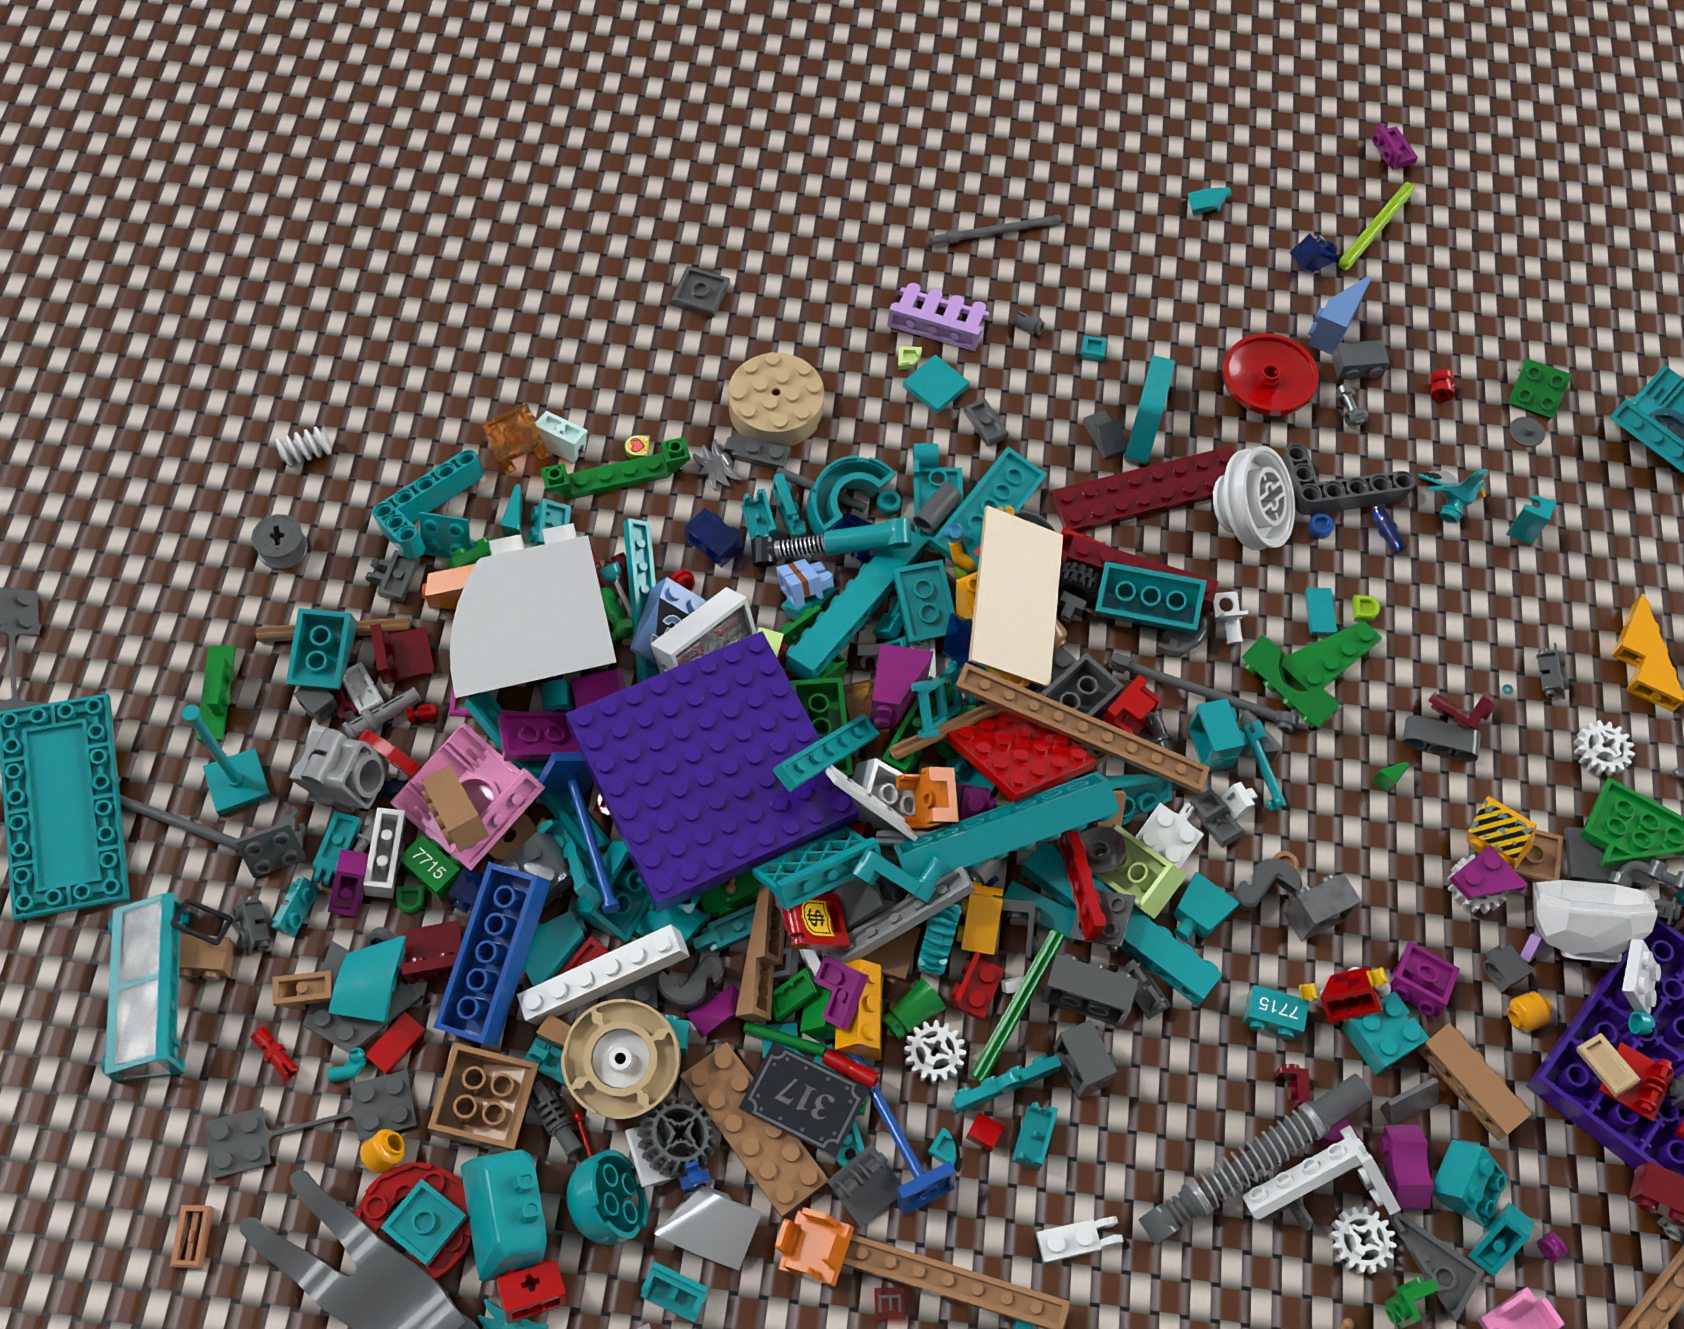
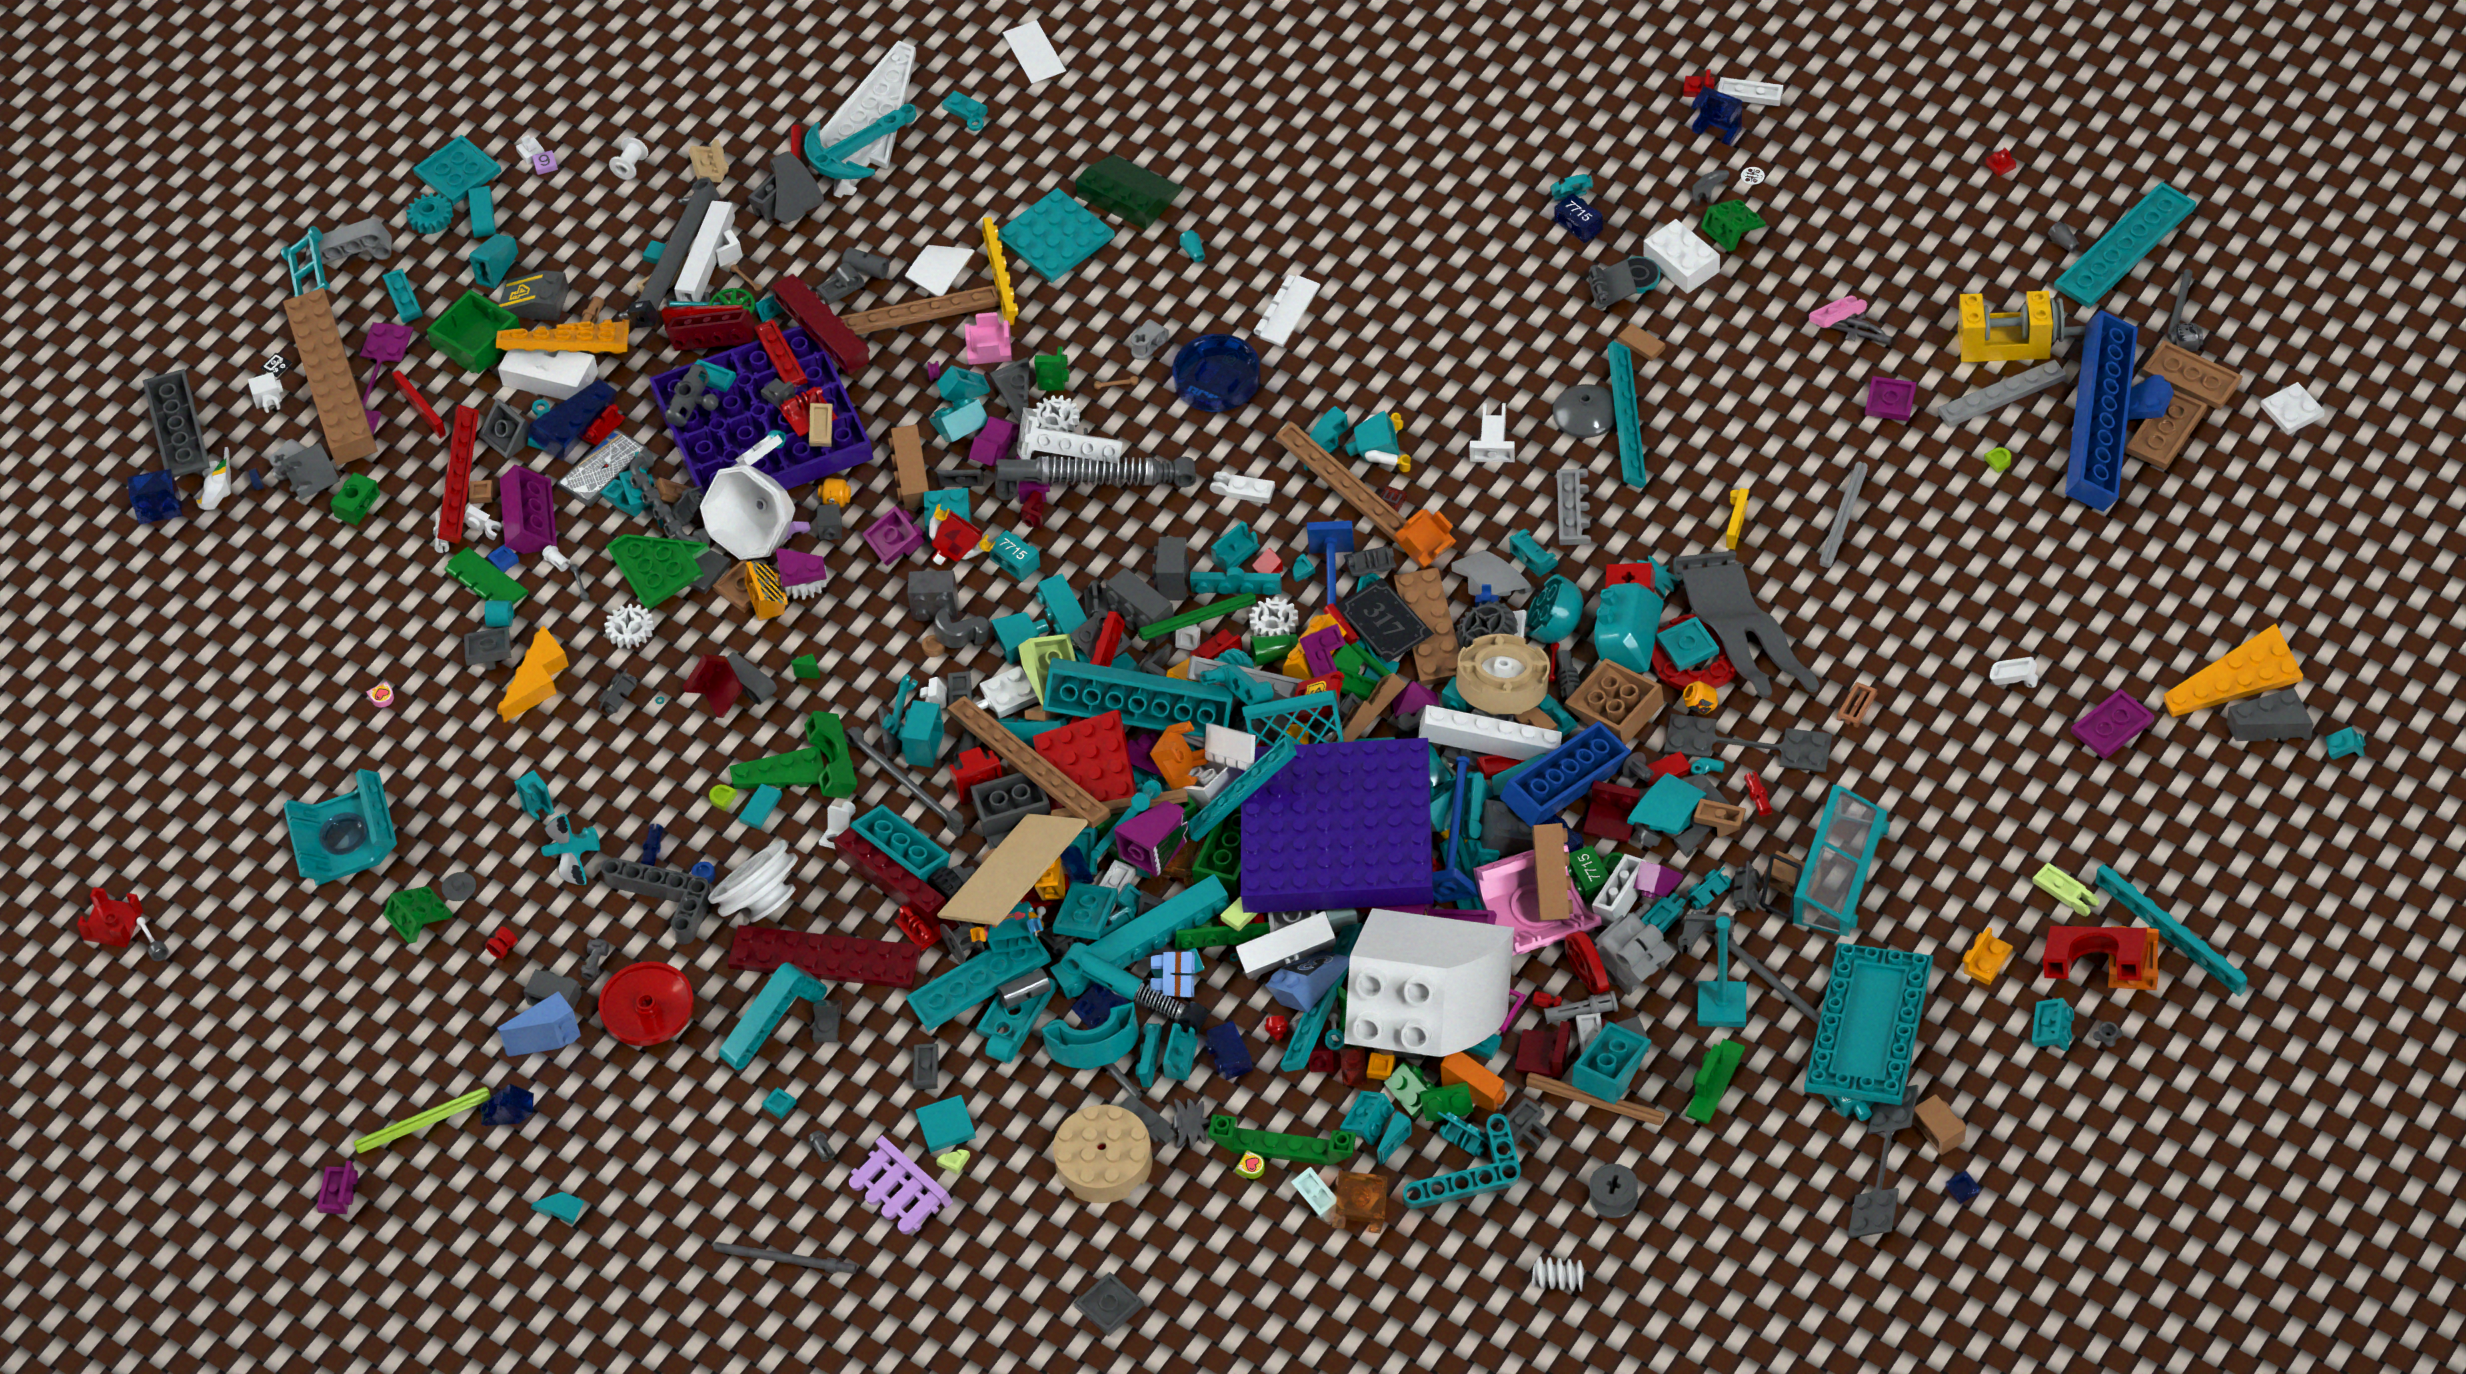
camera: 145 degrees left, 10 degrees down
none -> flat silver piece [1623,752,1654,782]

